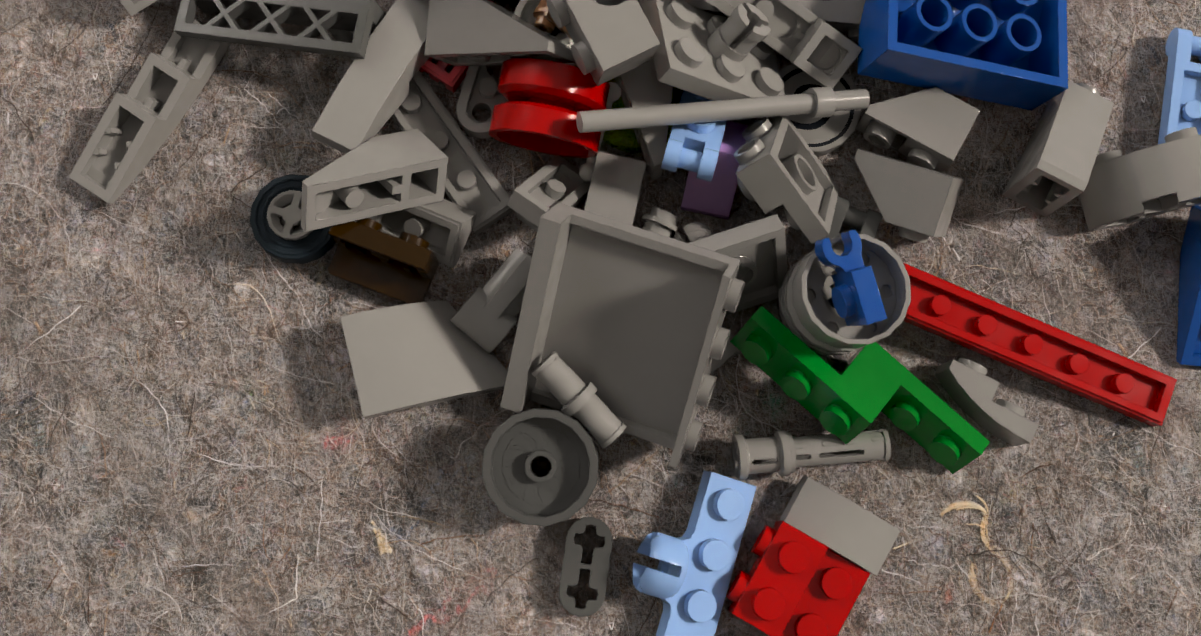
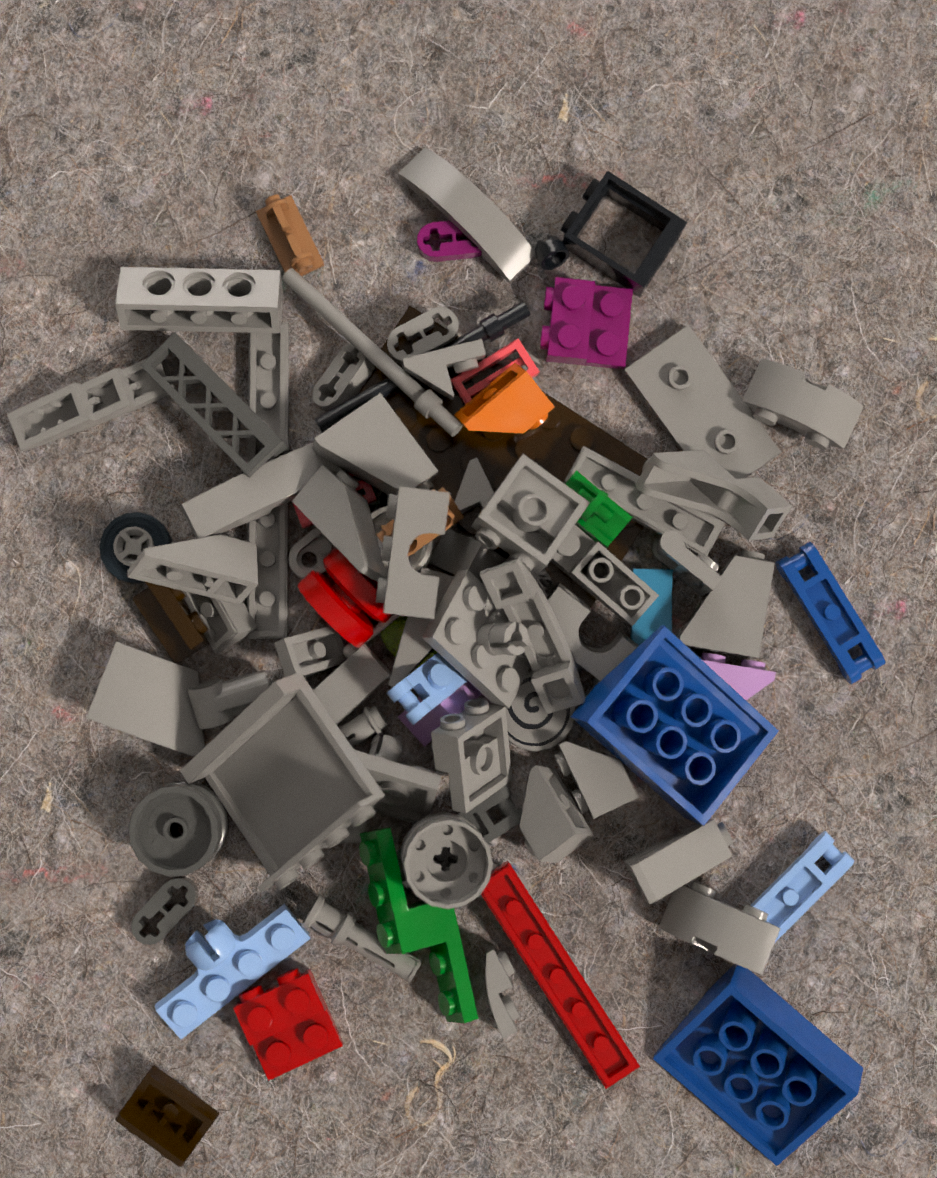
camera: 30 degrees right, 5 degrees up
light grey pin [531,350,627,449] -> none
light grey bar [576,86,870,133] -> none
light grey slope [779,475,900,576] -> none
blue plate [815,229,887,326] -> none

